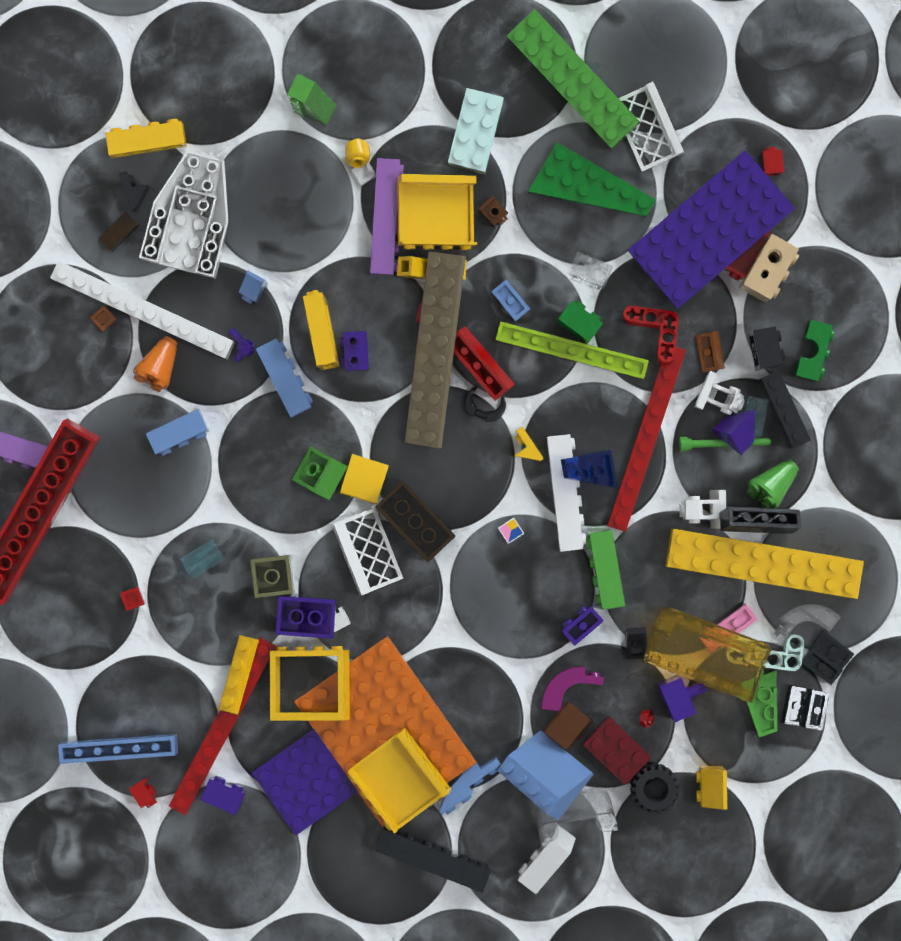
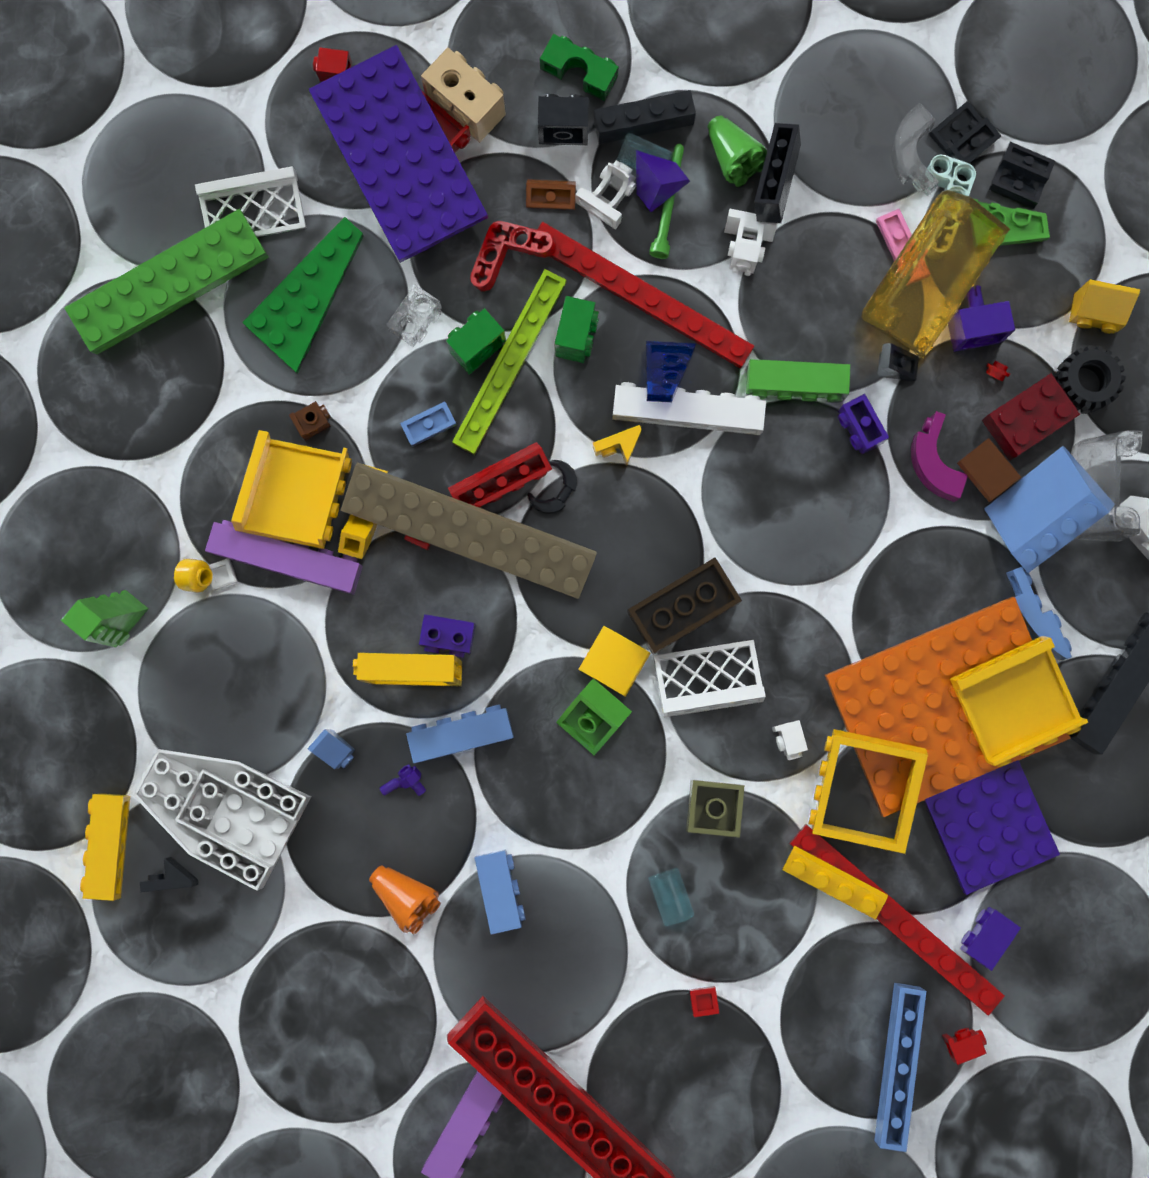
camera: 75 degrees left, 5 degrees down
white brick [50,261,235,360] -> none
dark orange tile [90,305,117,332] -> none
dark brown slope [99,212,140,252] -> none
dark purple slope [276,595,336,639] -> none
light aqua brick [448,88,504,175] -> none
tile [498,518,524,544] -> none
yellow brick [665,528,864,599] -> none
none -> green brick [554,296,599,363]

